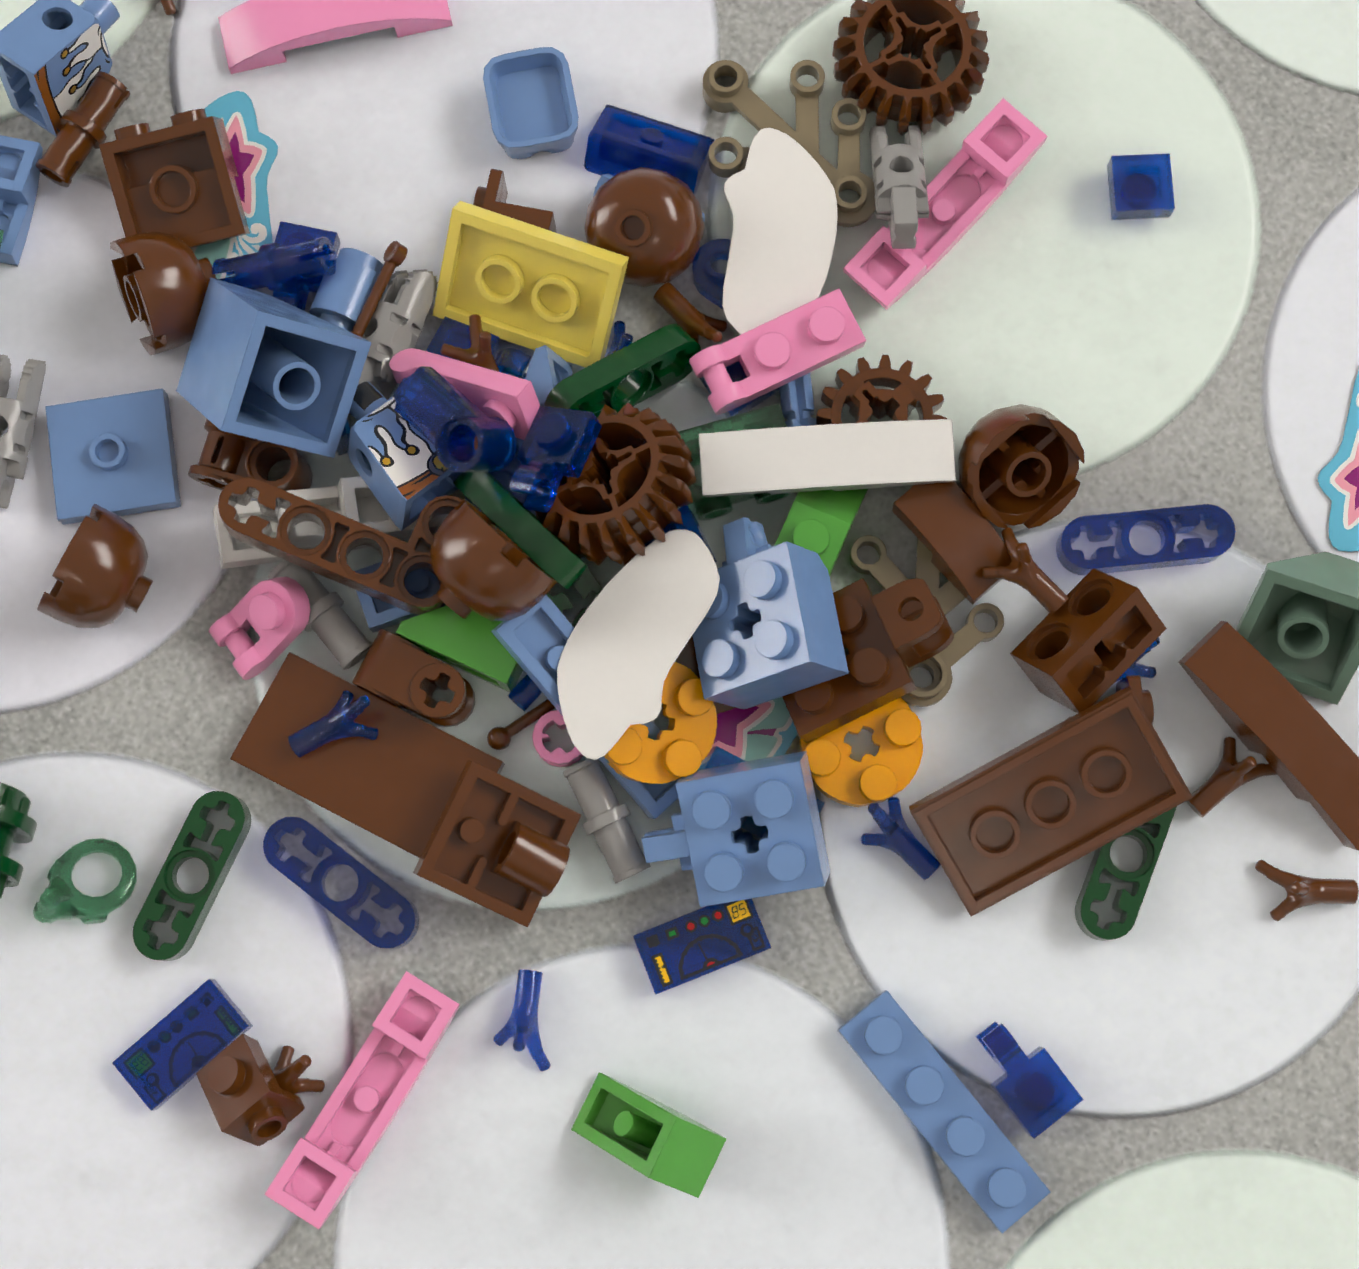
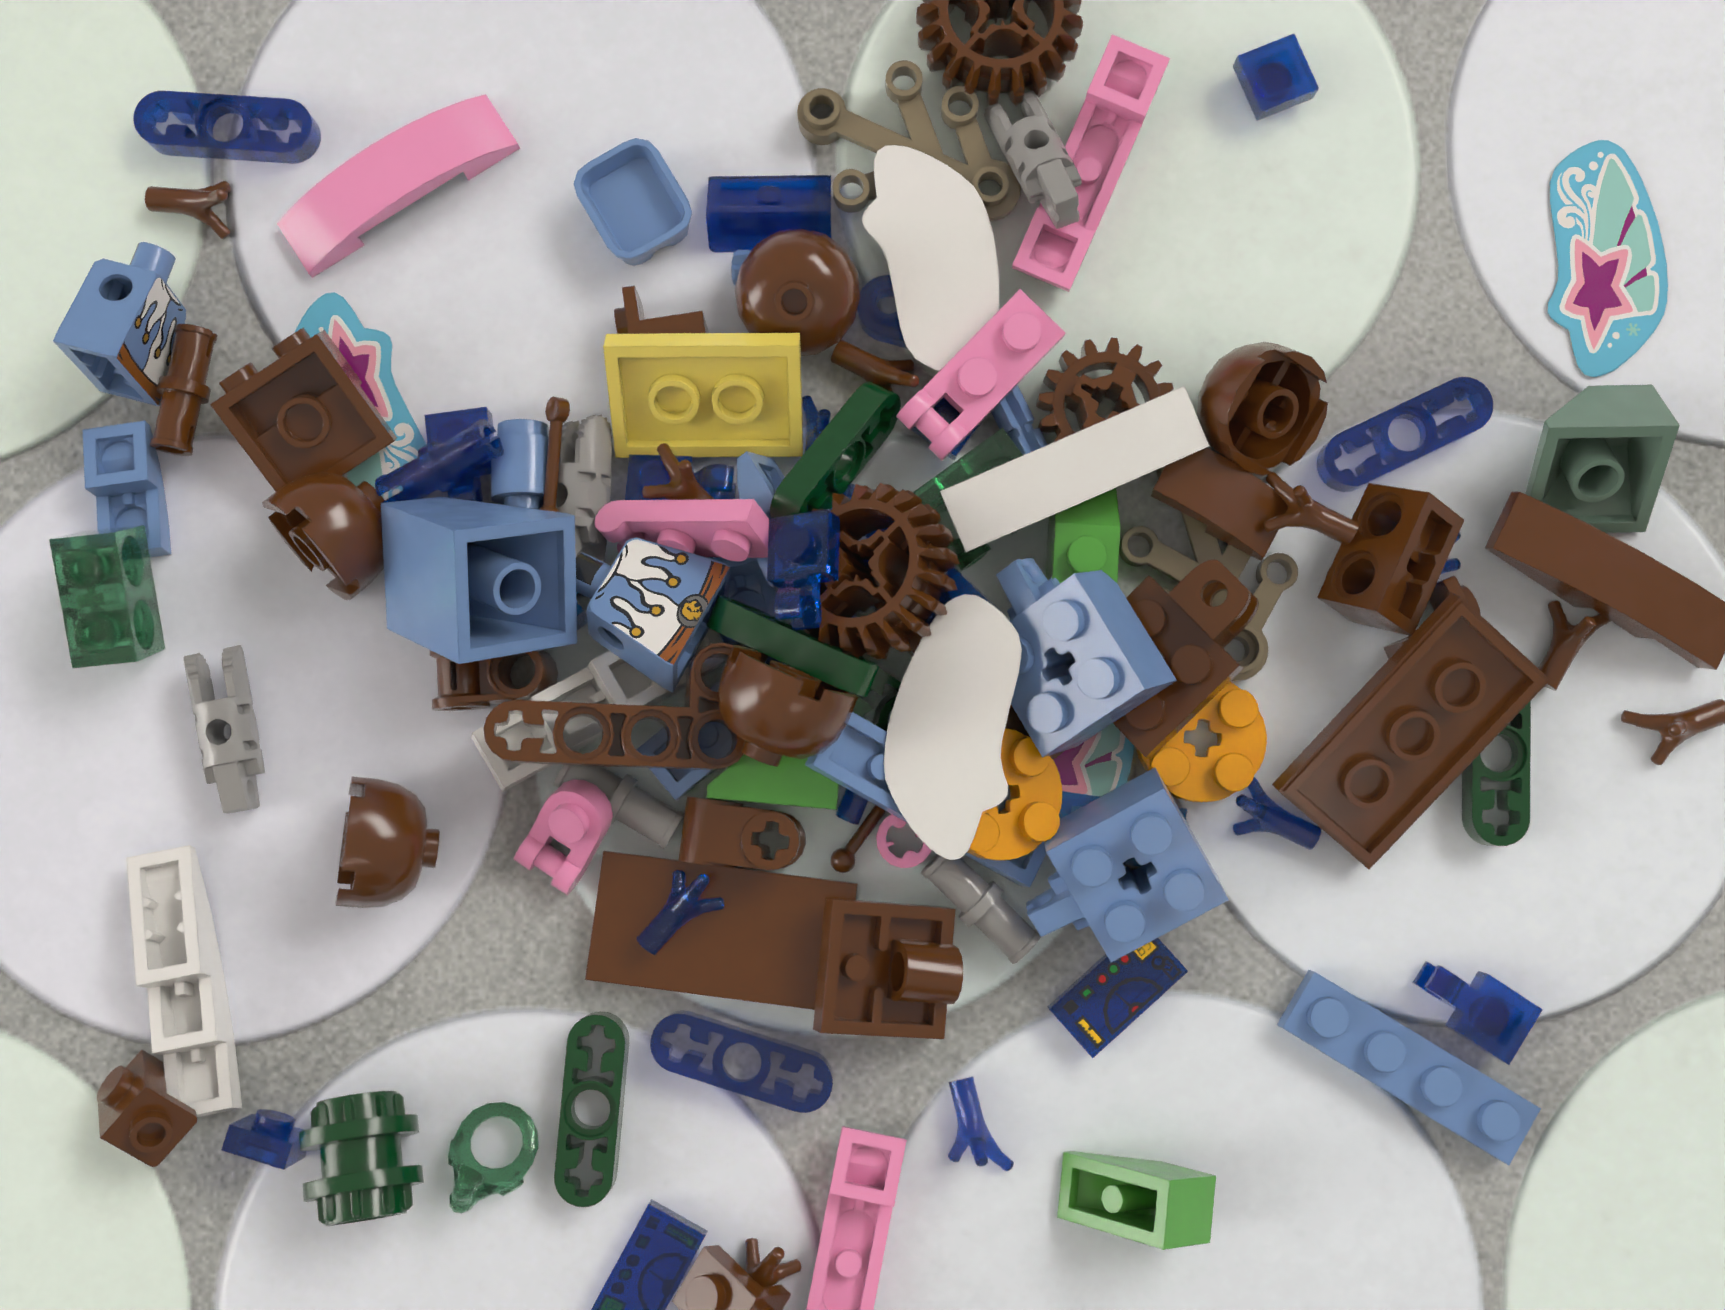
camera: 20 degrees left, 5 degrees up
medium blue plate [45,388,181,525] -> none
clear blue piece [393,366,516,472] -> none

